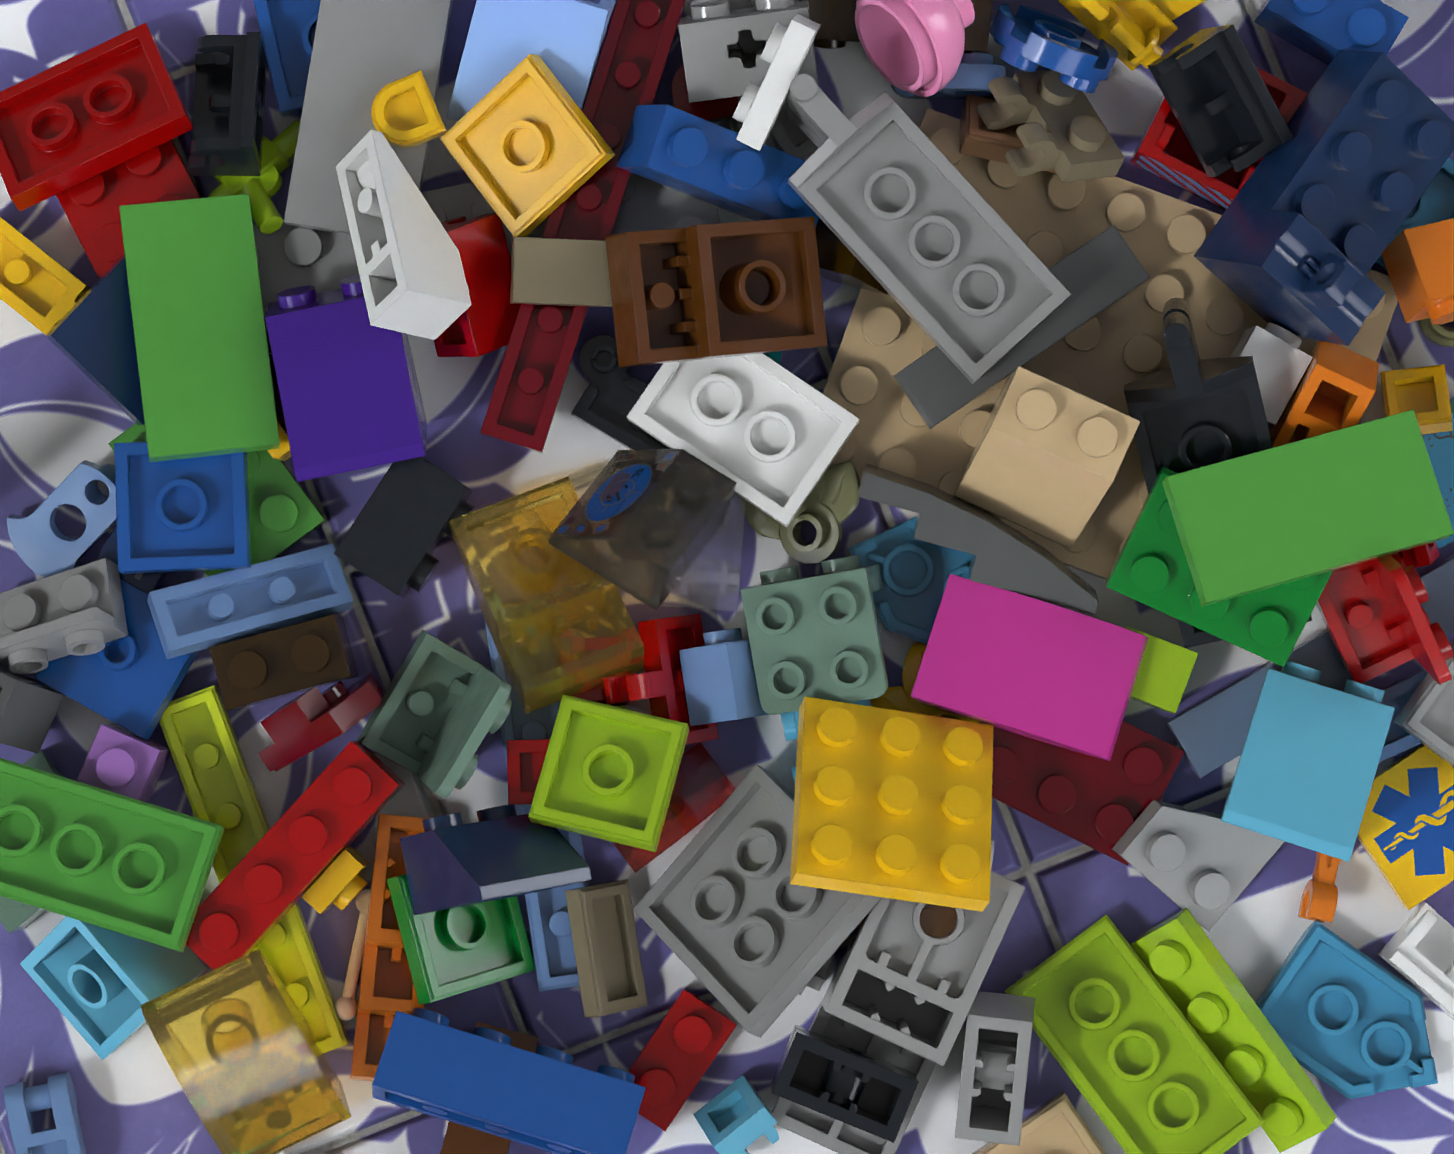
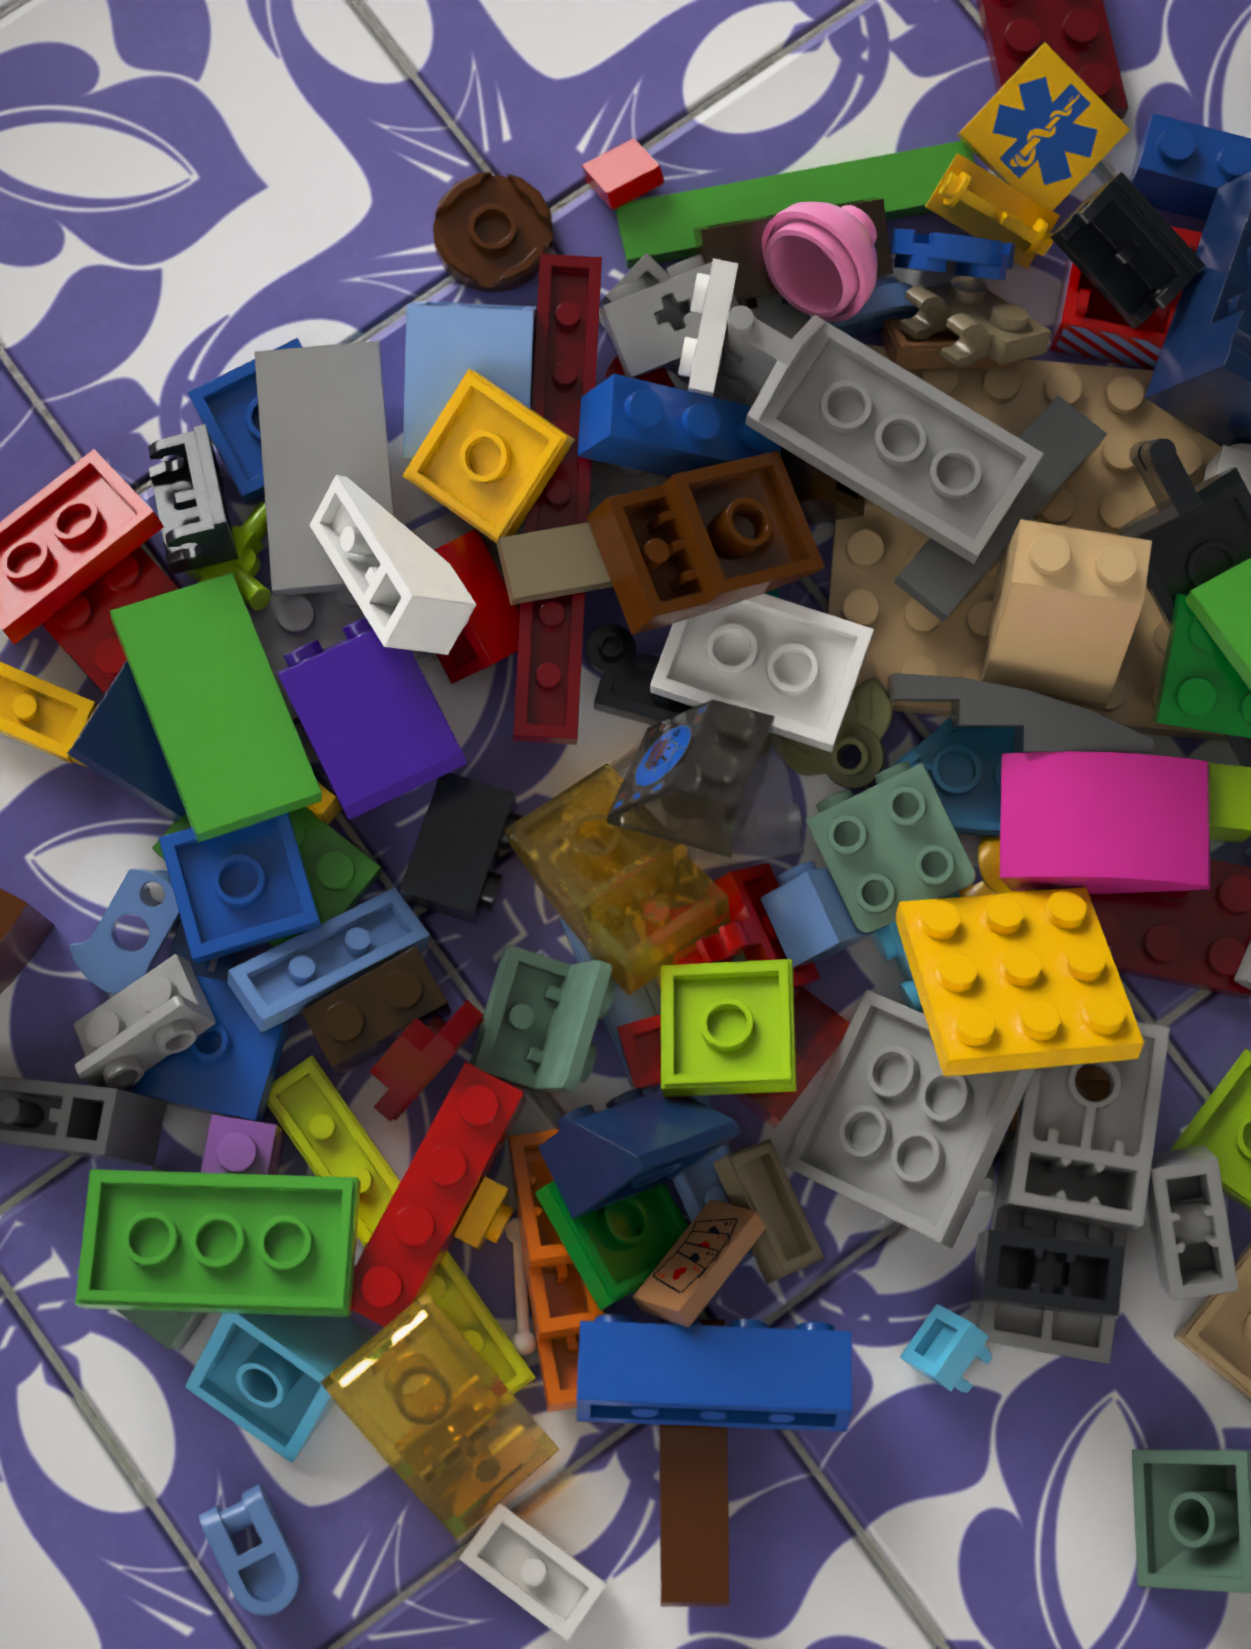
camera: 15 degrees left, 10 degrees down
yellow tile [371,70,447,148] -> none
red plate [627,987,737,1131] -> none
none -> medium nougat tile [633,1199,767,1328]

